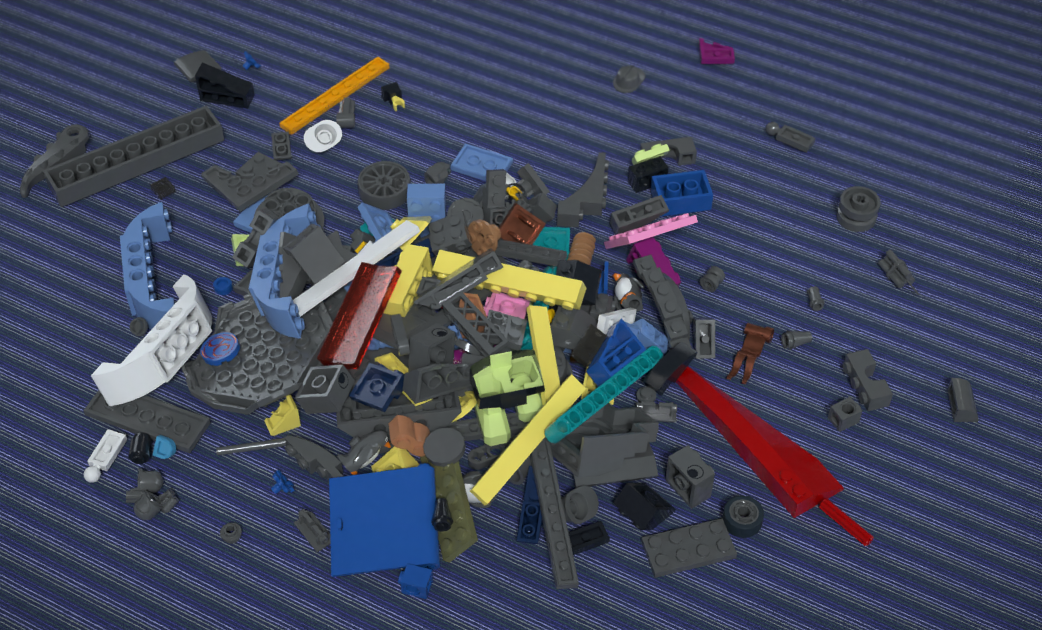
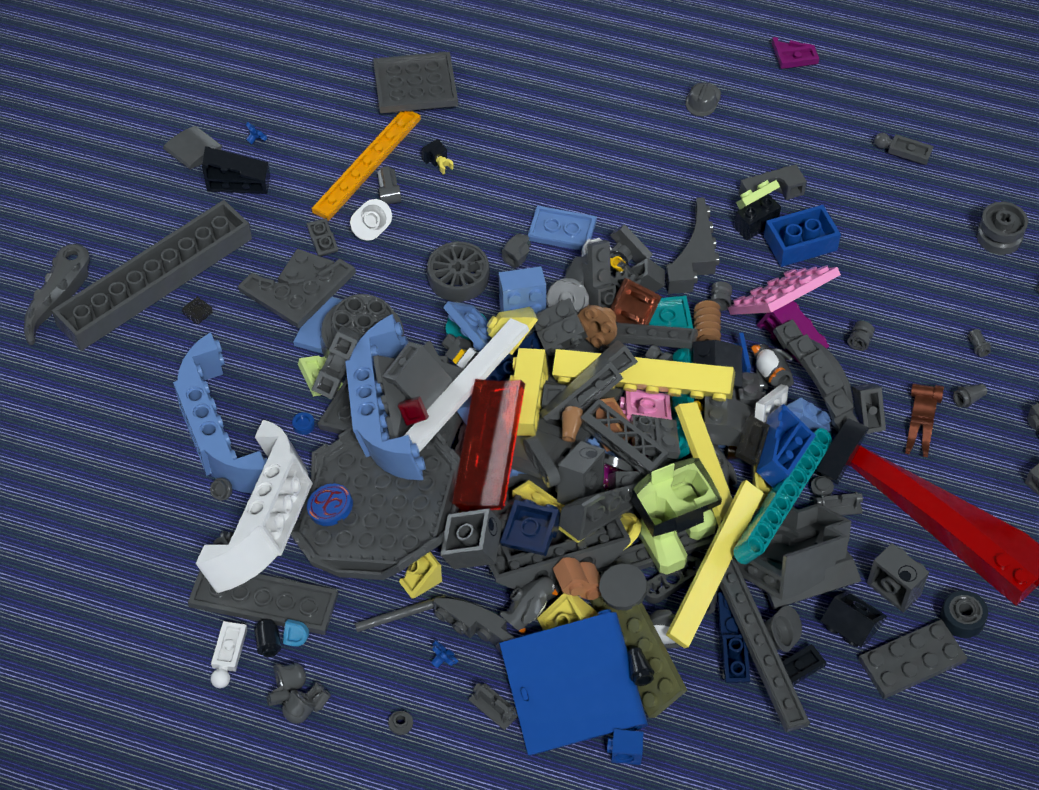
camera: 10 degrees left, 5 degrees up
dark grey slope [610,195,669,235] -> none
none -> dark grey plate [373,51,458,113]
none -> dark red tile [398,396,429,425]
none -> medium nougat cone [562,406,583,442]
none -> dark grey wheel [710,281,732,311]

